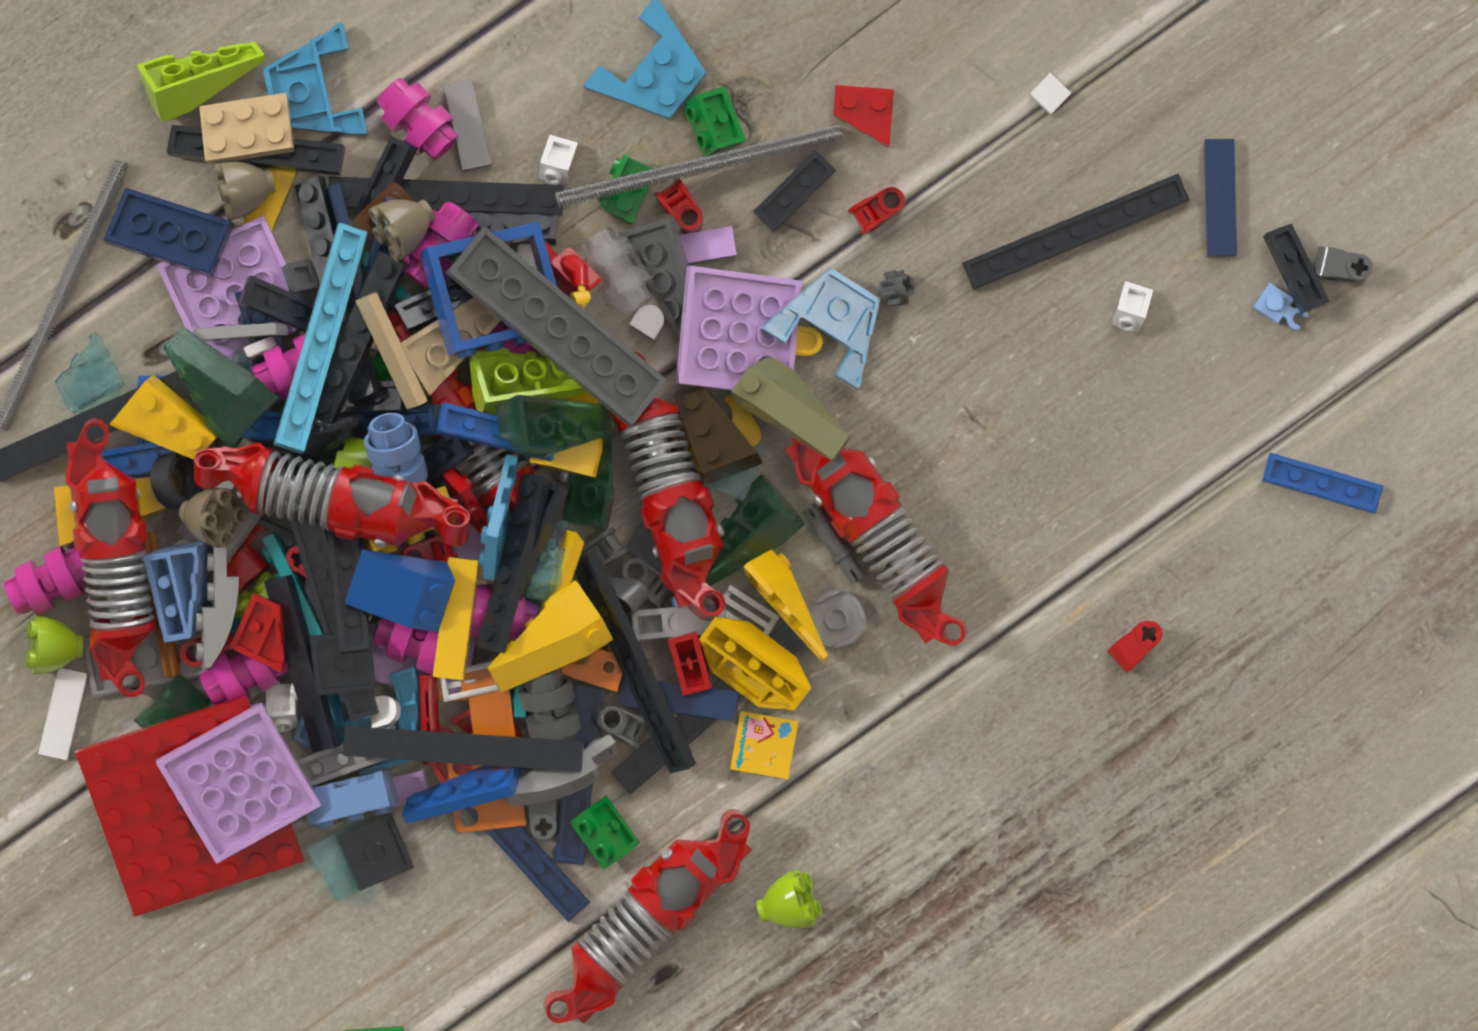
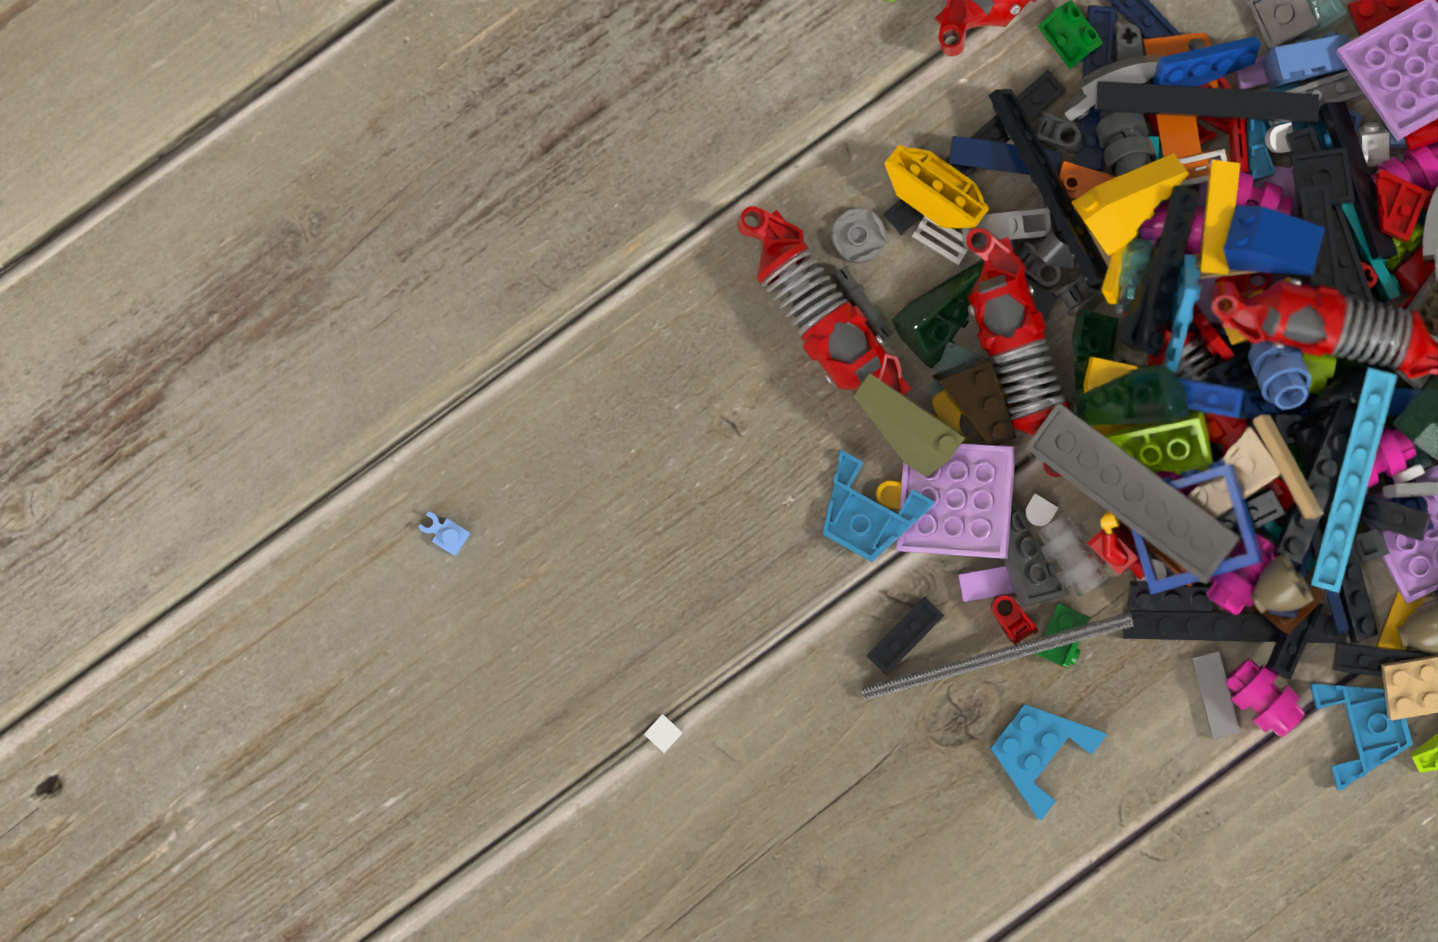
camera: 170 degrees left, 0 degrees up
white bracket [538,135,578,186] -> none
red slope [668,631,712,696] -> none
green bracket [684,86,746,157] -> none
yellow tile [730,711,799,779] -> none
yellow wedge [744,549,828,664] -> none
red wing [833,85,894,147] -> none
red piece [847,187,905,236] -> none
dark grey gear [878,270,915,306] -> none
black tile [962,174,1189,291] -> none
red piece [1106,621,1162,673] -> none
white bracket [1111,281,1153,333] -> none
dark blue tile [1204,139,1237,257] -> none
blue tile [1261,453,1384,514] -> none
black plate [1263,223,1330,314] -> none
dark grey piece [1314,246,1373,283] -> none

